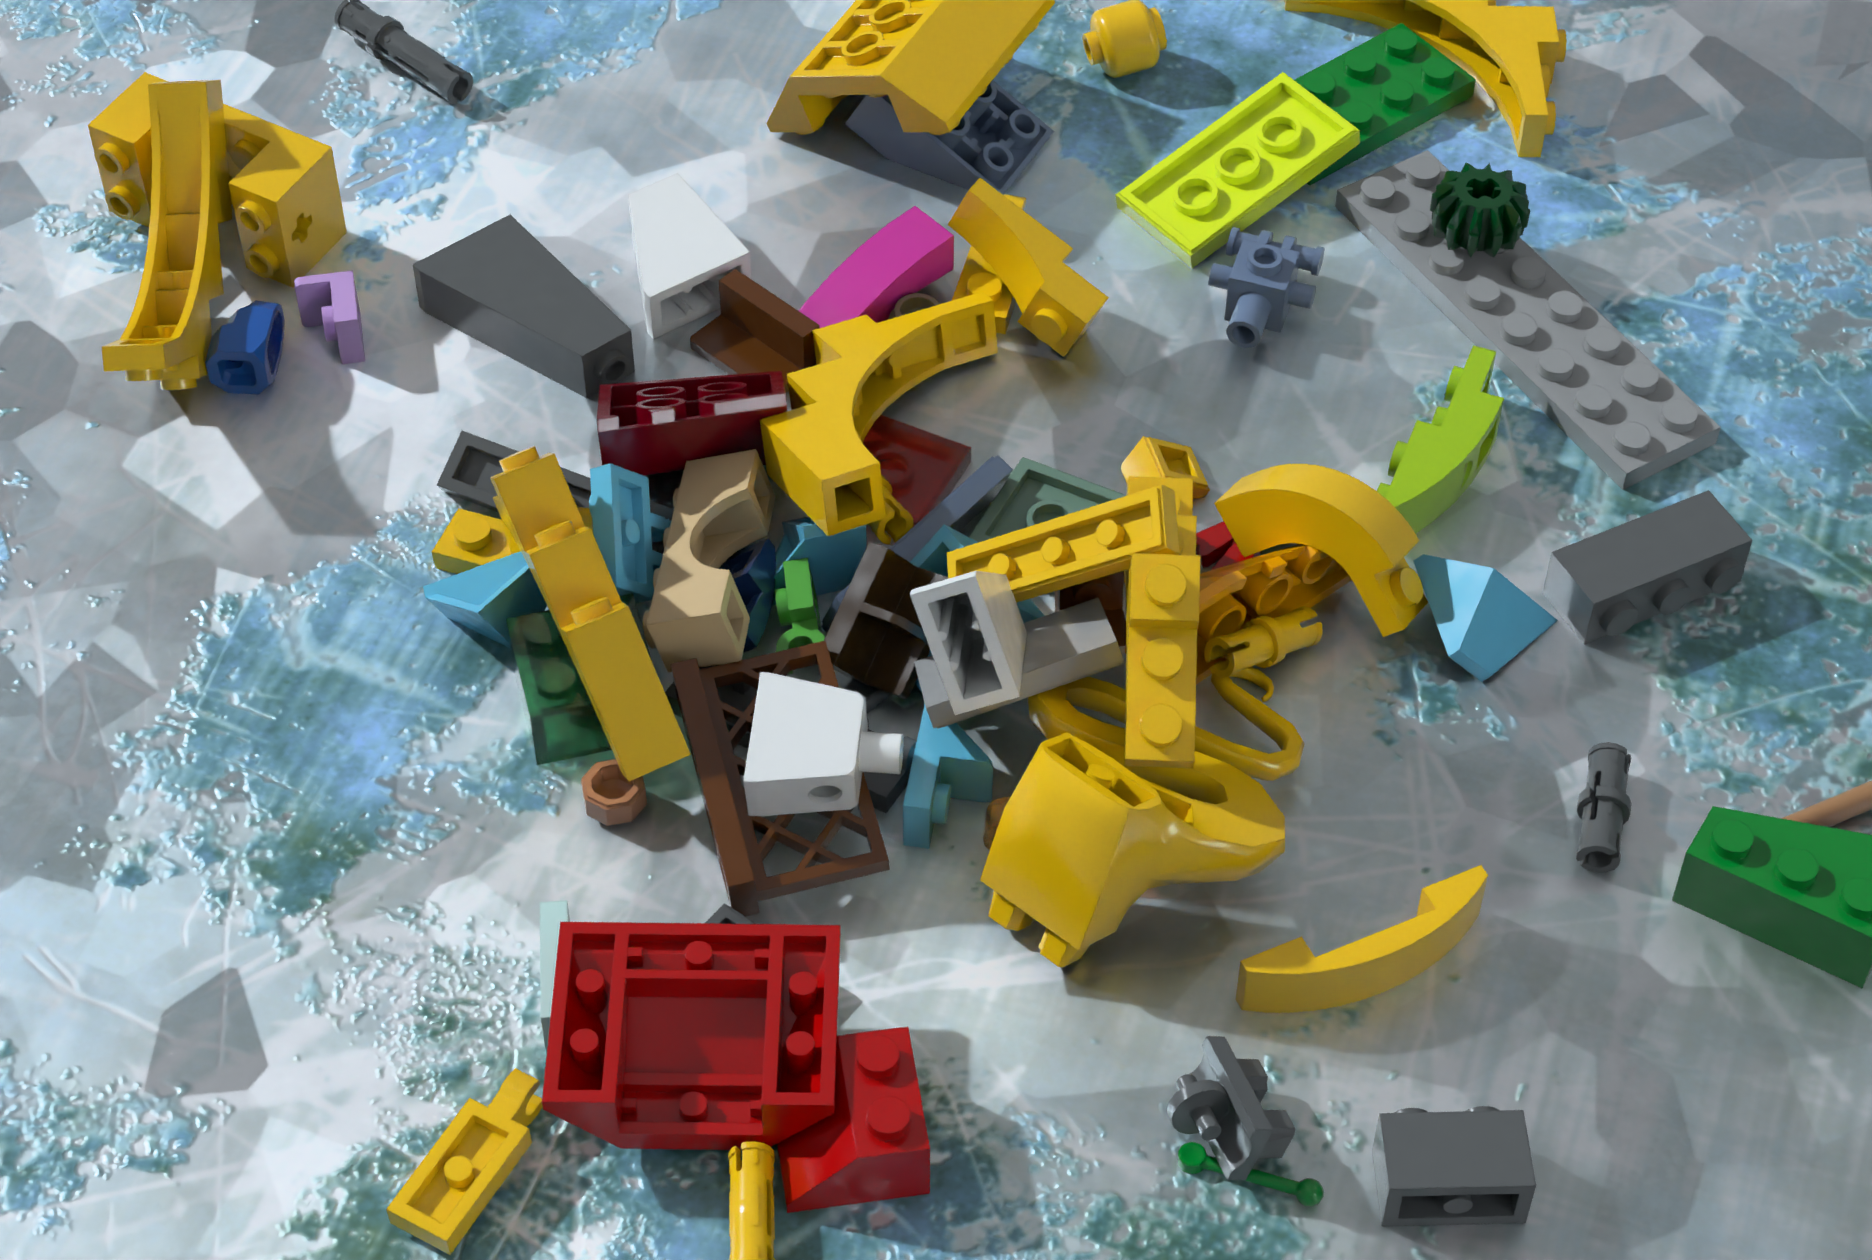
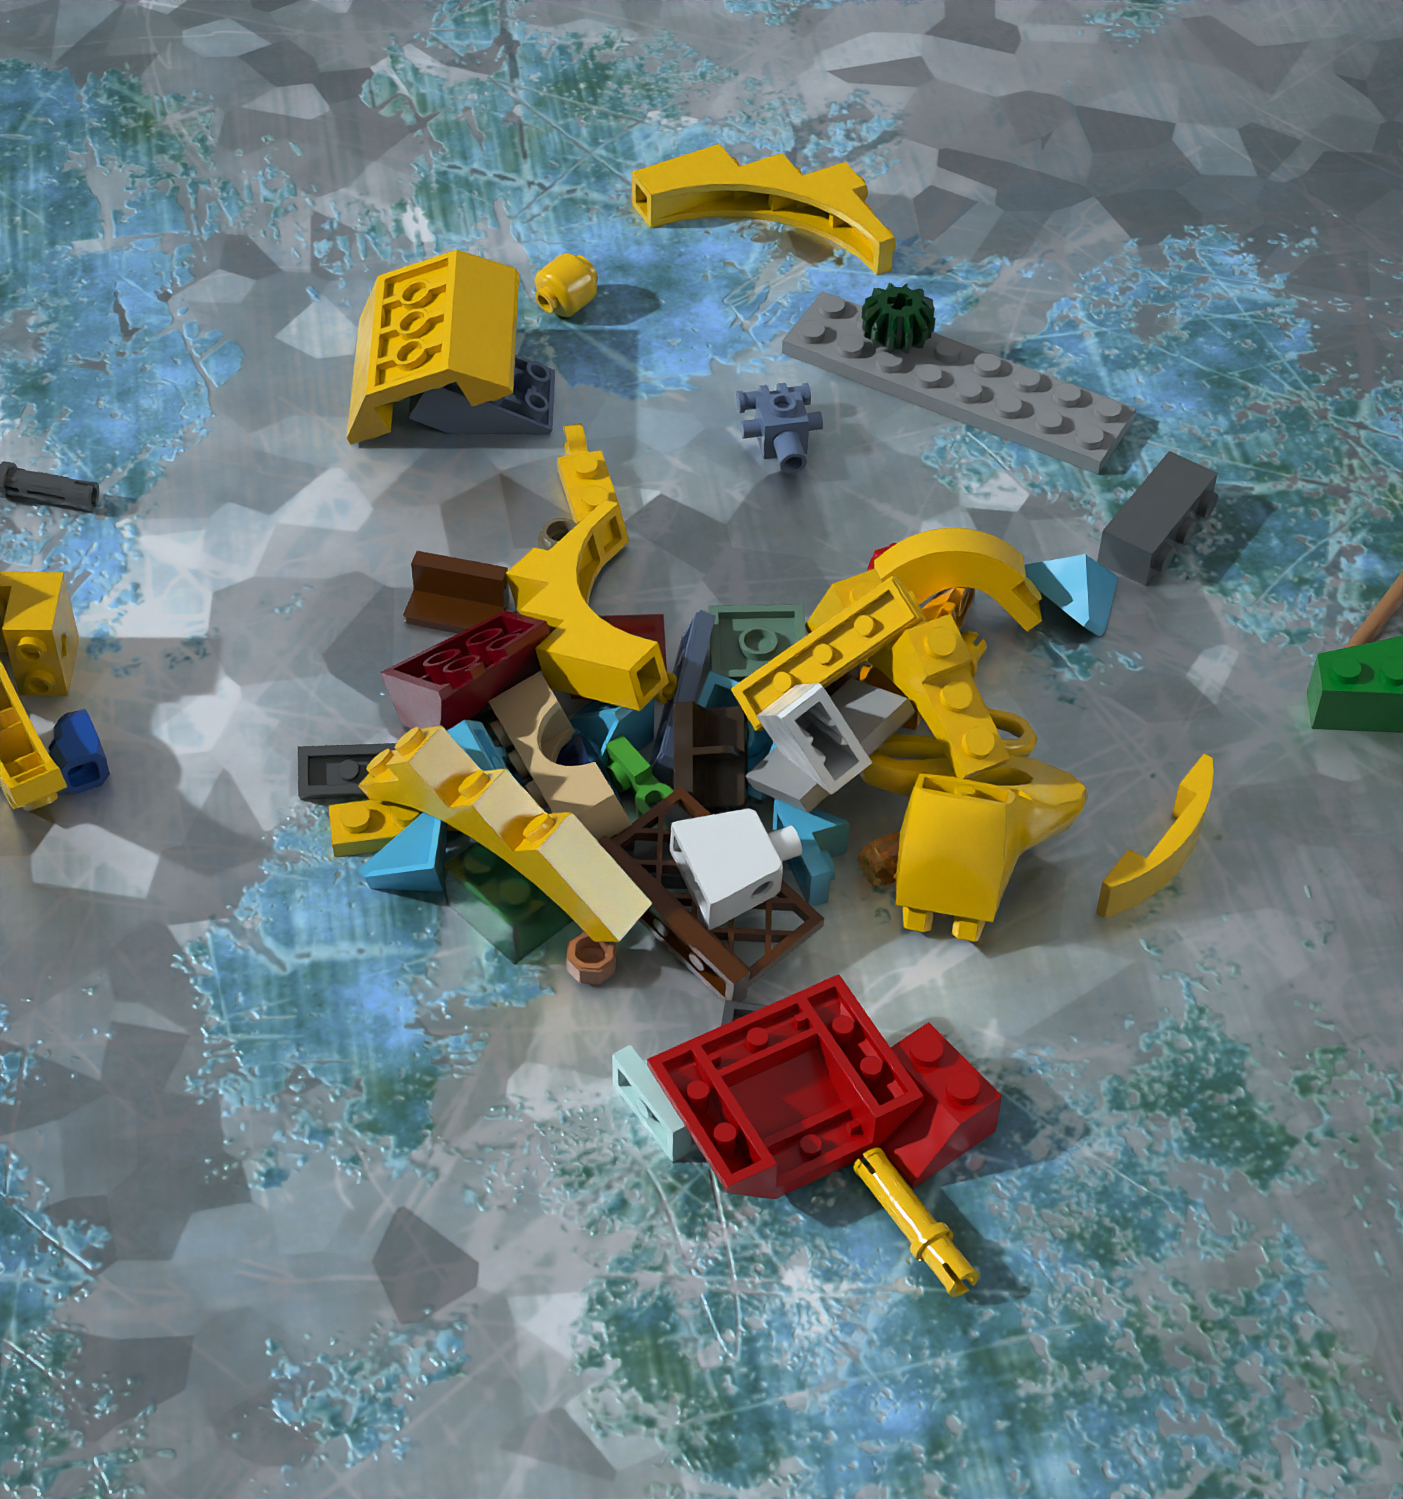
camera: 30 degrees left, 0 degrees up
lavender bracket [294,270,365,364] -> none
yellow plate [386,1068,542,1255] -> none
dark grey slope [413,214,635,398] -> none
white slope [628,173,752,339] -> none
dark pink slope [799,206,954,328] -> none
yellow slope [948,178,1109,357] -> none
neon yellow tile [1115,72,1360,269] -> none
yellow slope [1121,436,1210,499] -> none
dark grey hips [1167,1036,1295,1180] -> none
green hinge [1178,1142,1324,1207] -> none
green plate [1294,23,1476,186] -> none
dark grey brick [1372,1106,1536,1226] -> none
lime slope [1377,345,1504,534] -> none
dark grey pin [1576,742,1632,873] -> none

